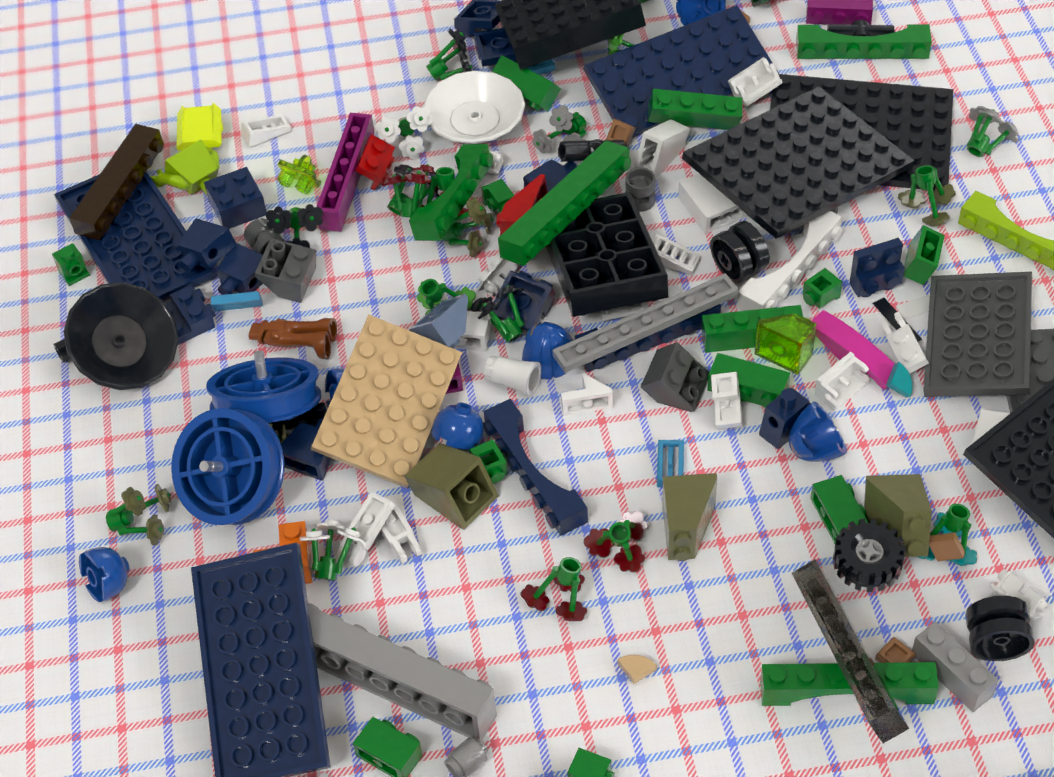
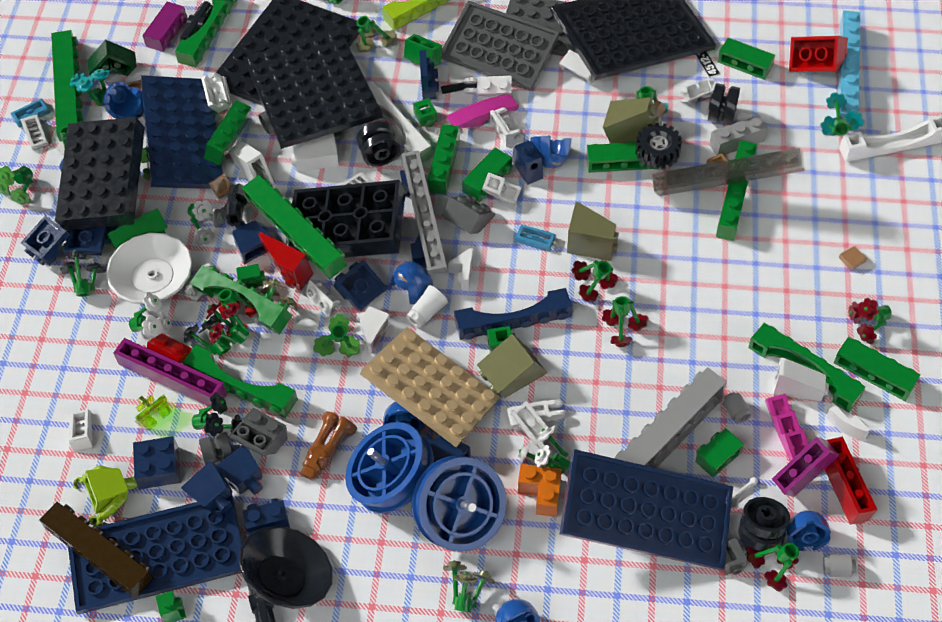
camera: 75 degrees left, 5 degrees up
neon yellow slope [176,103,224,151] -> none
dark azure tile [211,291,263,312] -> none
sand blue slope [409,294,468,348] -> none
blue cylinder [431,402,484,450] -> none
plant [471,285,525,343] -> none
tan tile [618,655,657,684] -> none
dark grey wheel [625,167,656,212] -> none
clear neon green slope [754,313,817,375] -> none
teal tile [886,362,913,398] -> none
none -> green arch [182,344,298,418]

